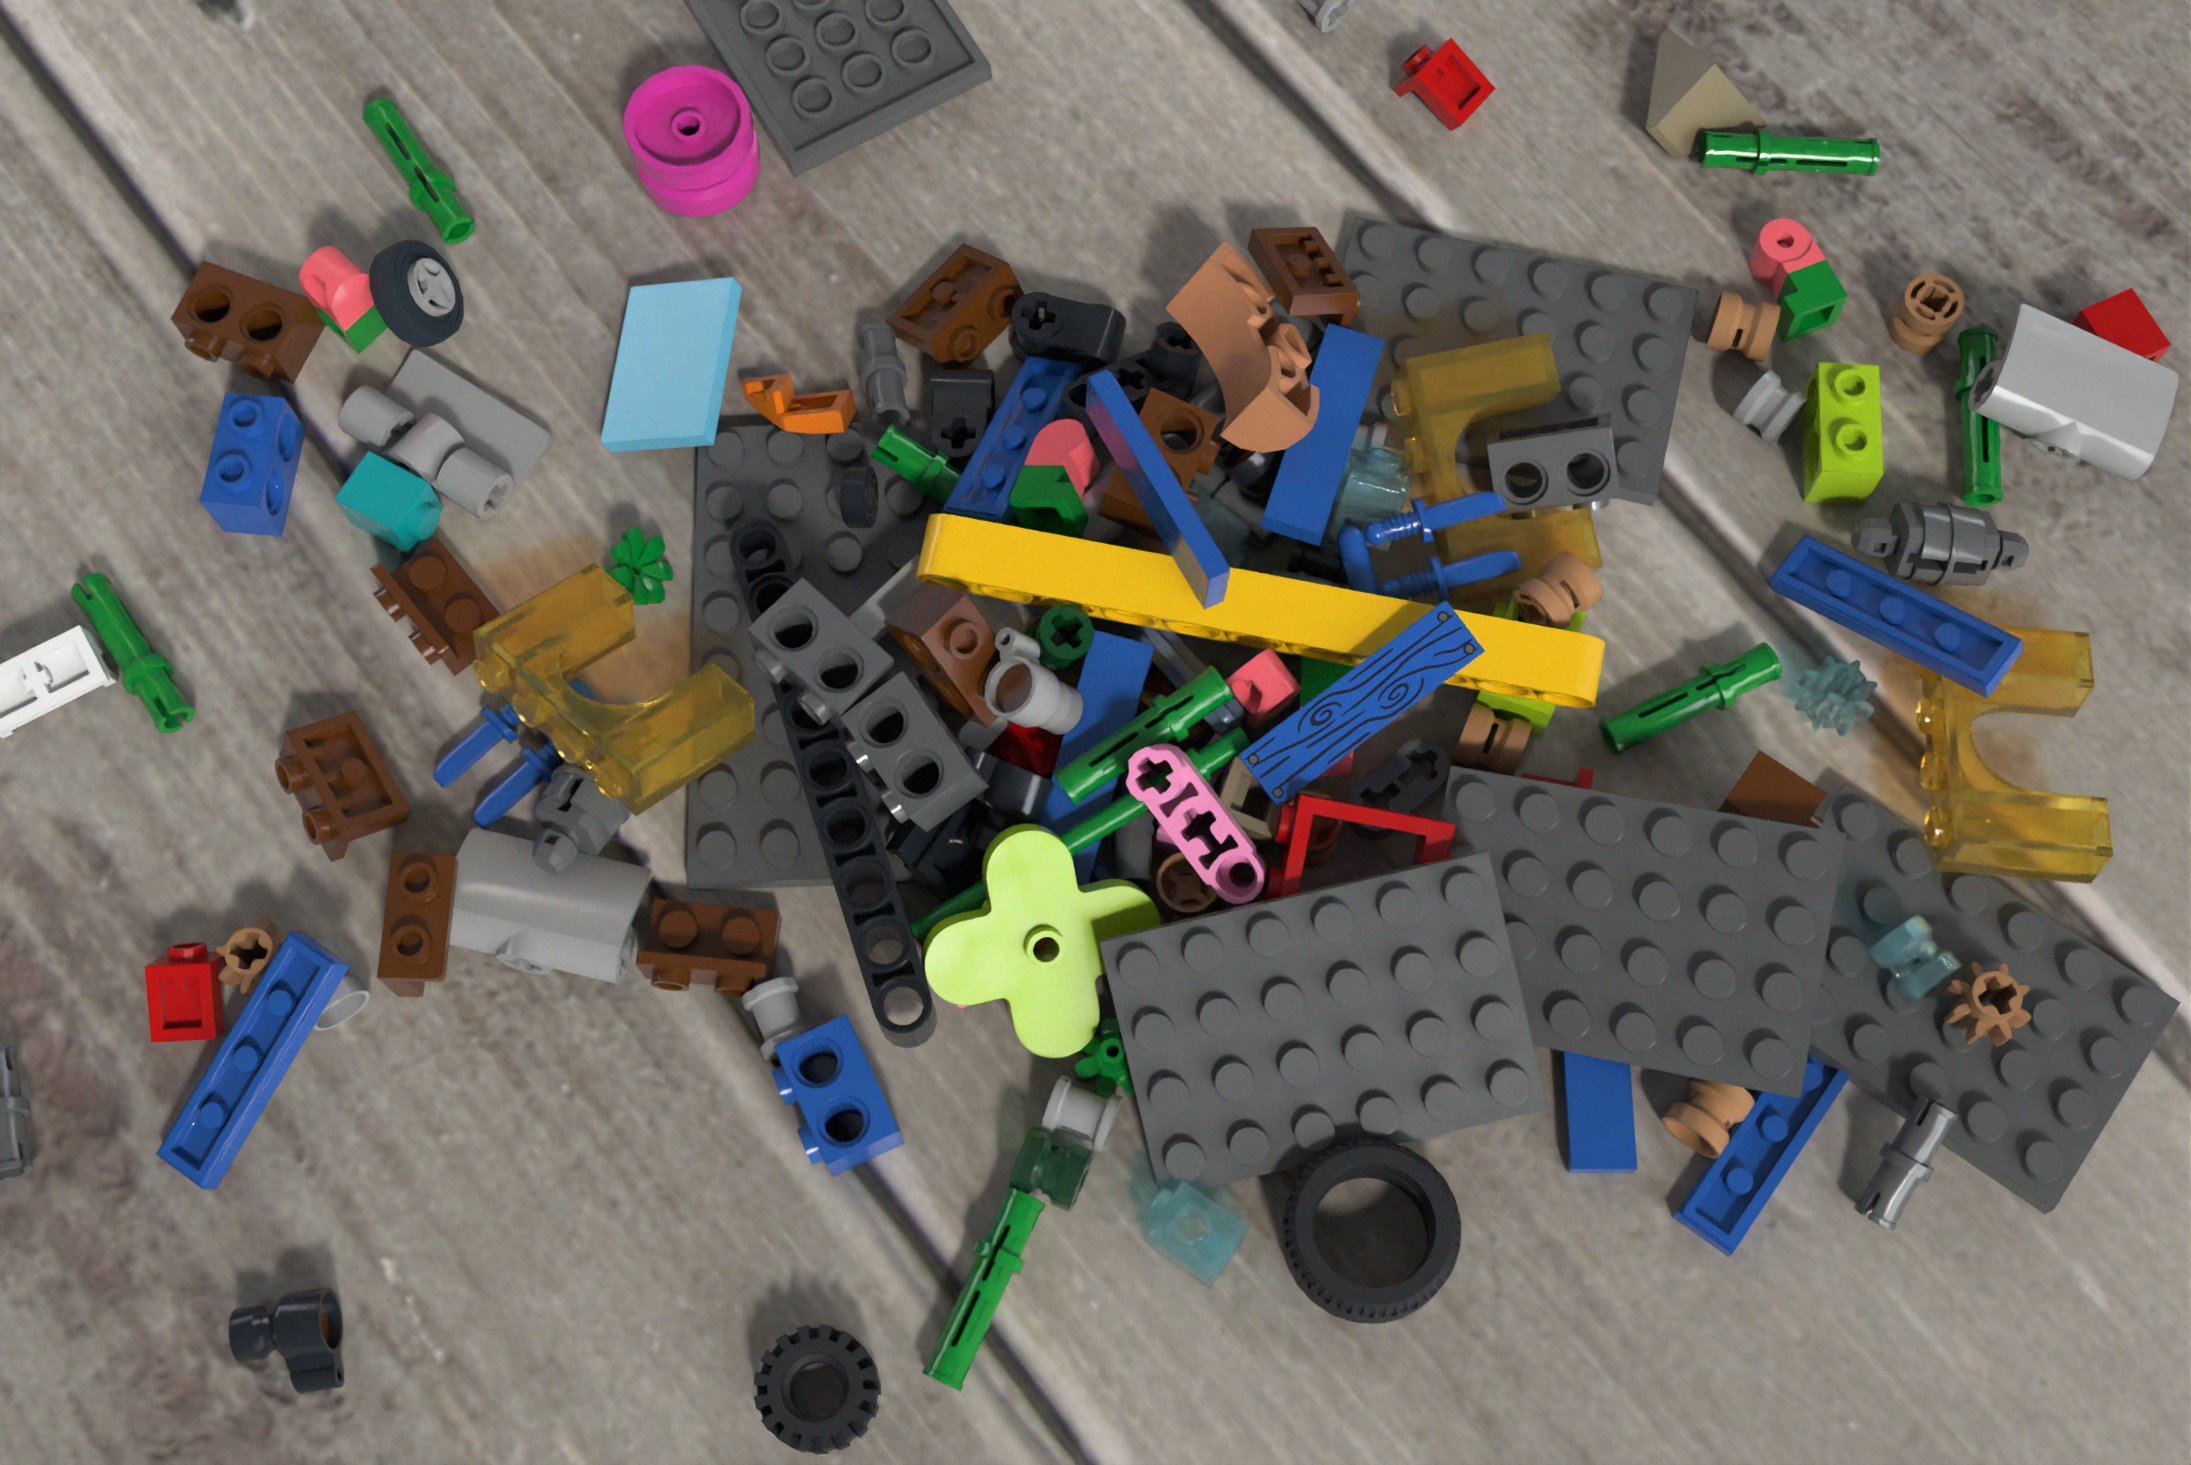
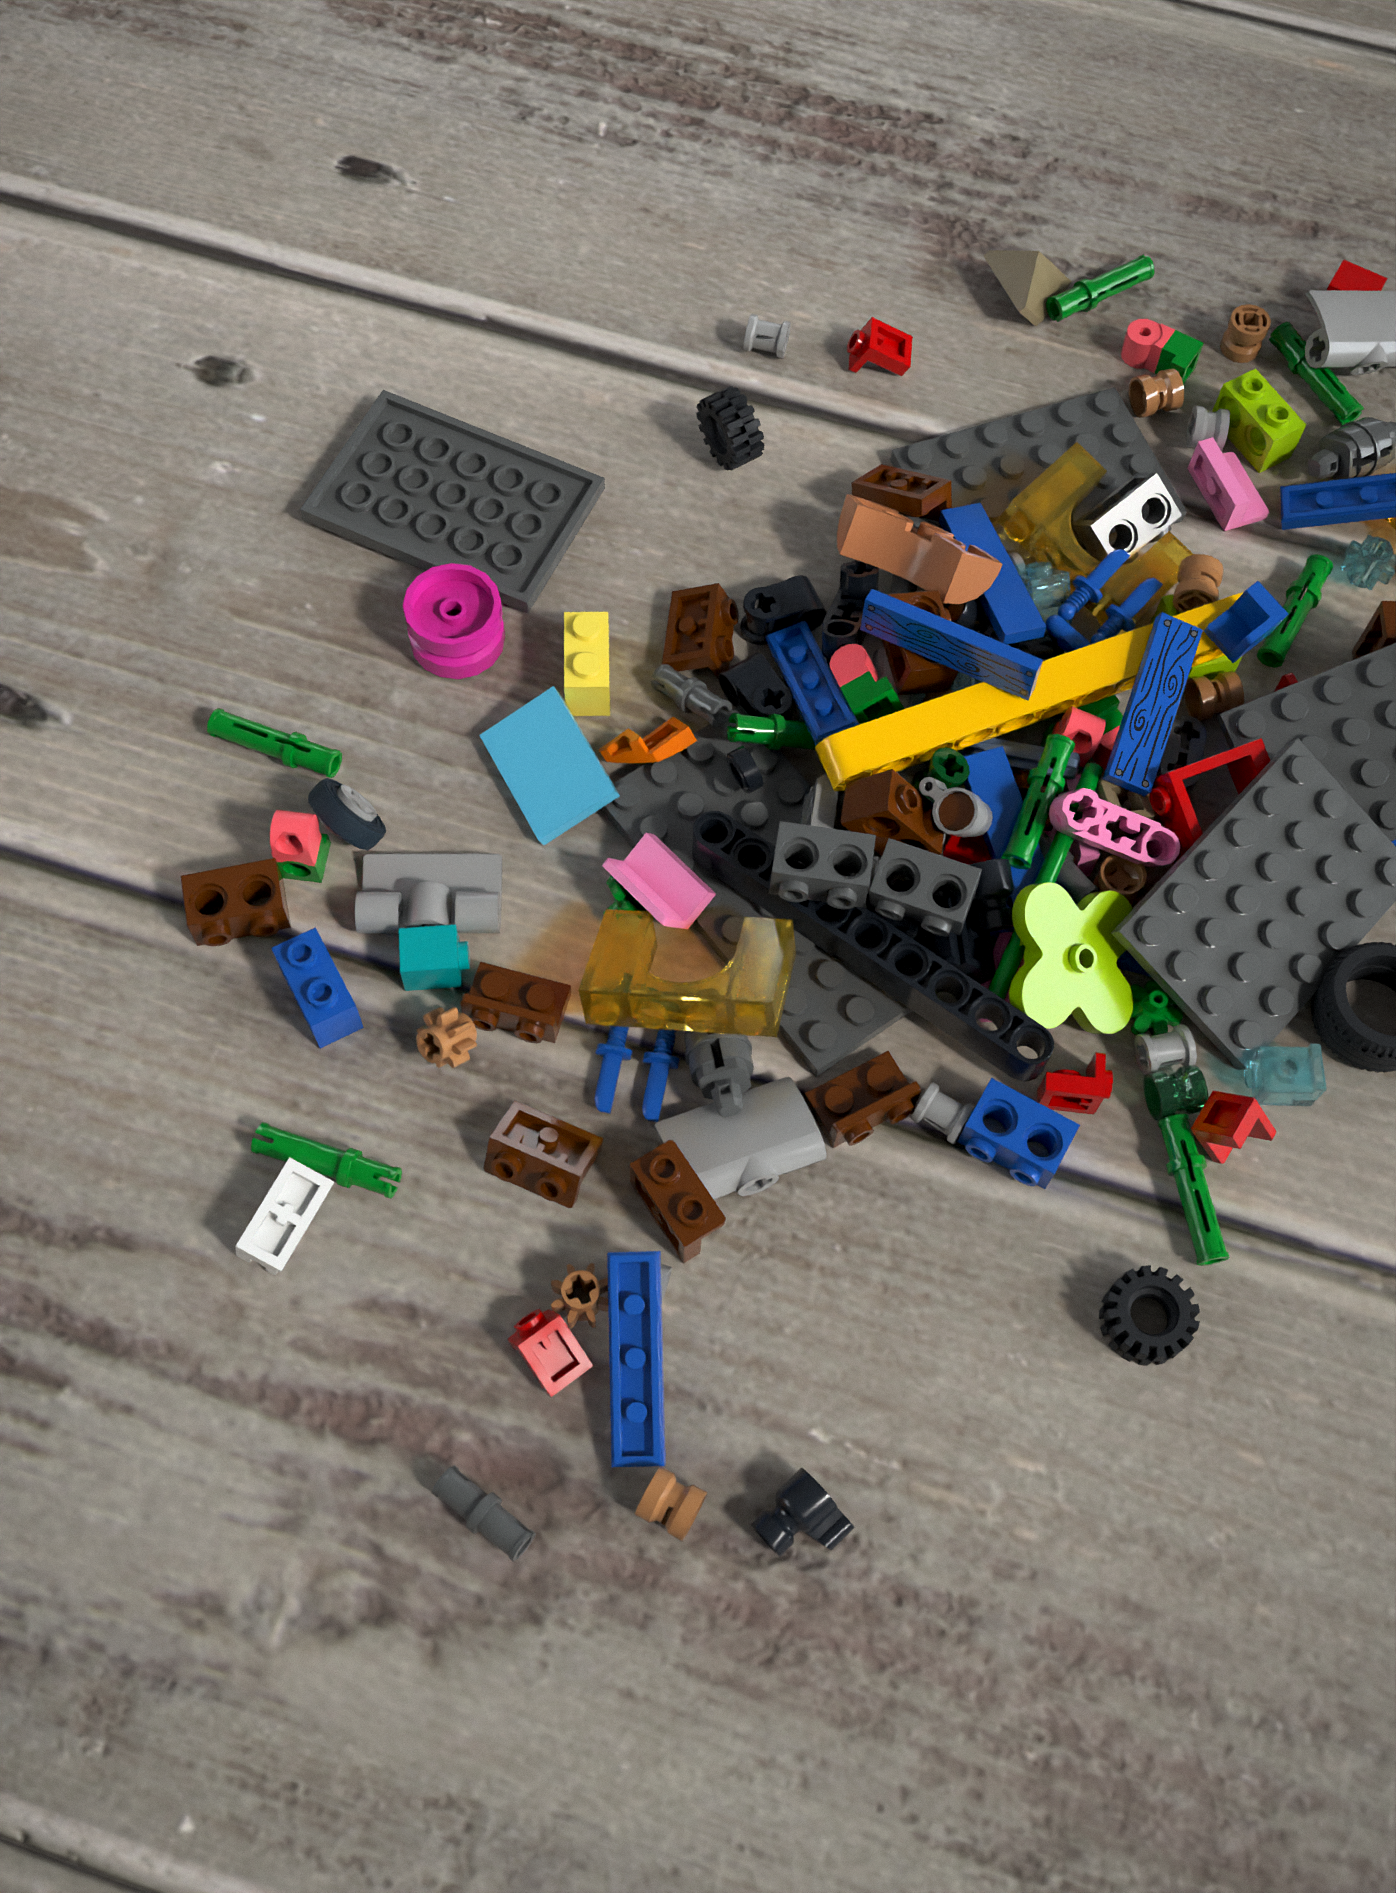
camera: 40 degrees left, 5 degrees down
none -> medium nougat gear [416,1007,477,1069]
none -> light yellow brick [564,612,610,716]
none -> bright pink panel [602,832,716,930]
none -> medium nougat wheel [635,1466,707,1541]
none -> black tyre [696,386,765,471]
none -> red bracket [1037,1052,1113,1115]
none -> bright pink panel [1187,437,1269,531]
none -> red panel [1191,1091,1277,1164]
none -> blue panel [1204,581,1289,663]

